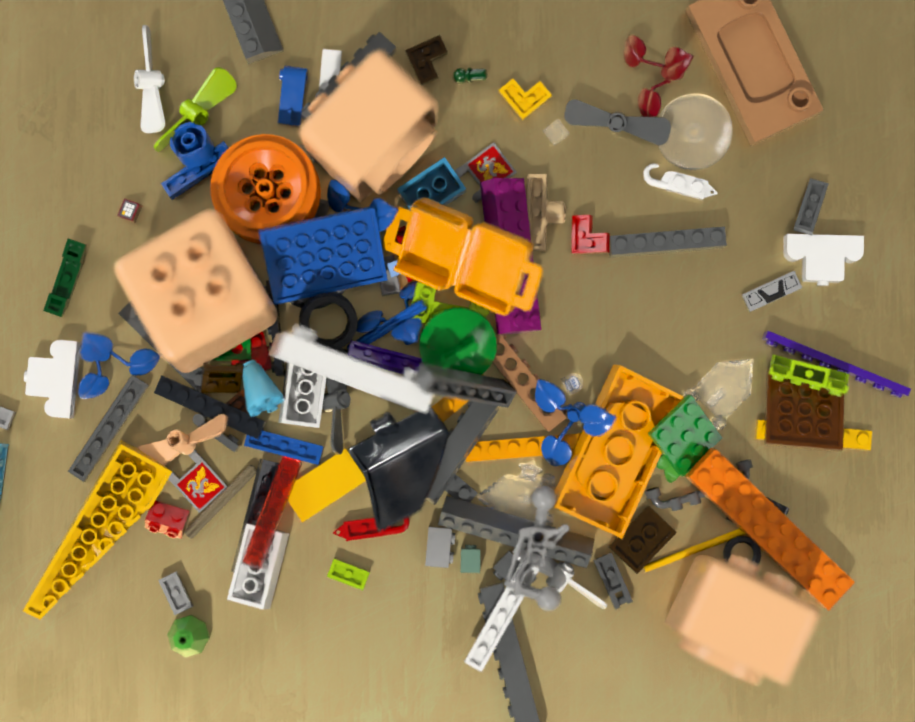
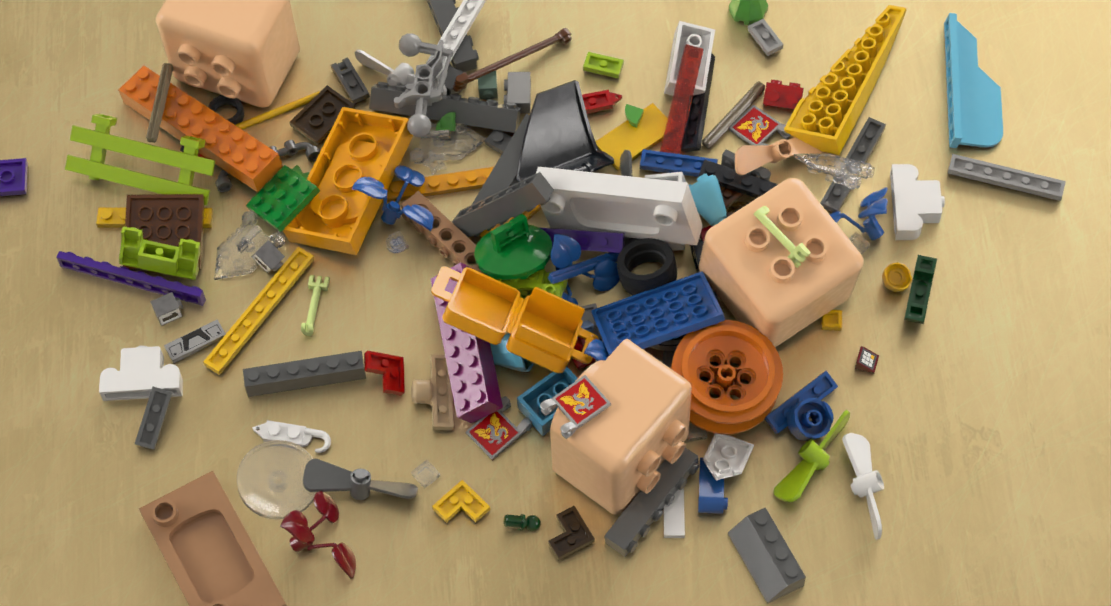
camera: 175 degrees left, 25 degrees down
none -> lime fence [65,114,215,205]
none -> dark tan axle [146,63,173,143]
none -> flat silver brick [150,292,183,326]
none -> yellow plate [203,247,314,375]
none -> flat silver brick [251,240,285,273]
none -> yellowish green hinge [301,275,330,336]
none -> bright green tile [436,112,456,131]
none -> reddish brown hinge [453,28,572,92]
none -> flag [540,375,611,439]
none -> bright green tile [625,104,644,128]
none -> white tile [703,433,754,480]
none -> yellowish green hinge [753,206,810,268]
none -> clear shield [794,153,875,190]
none -> clear tile [848,232,870,255]
none -> yellow hair [882,262,912,292]

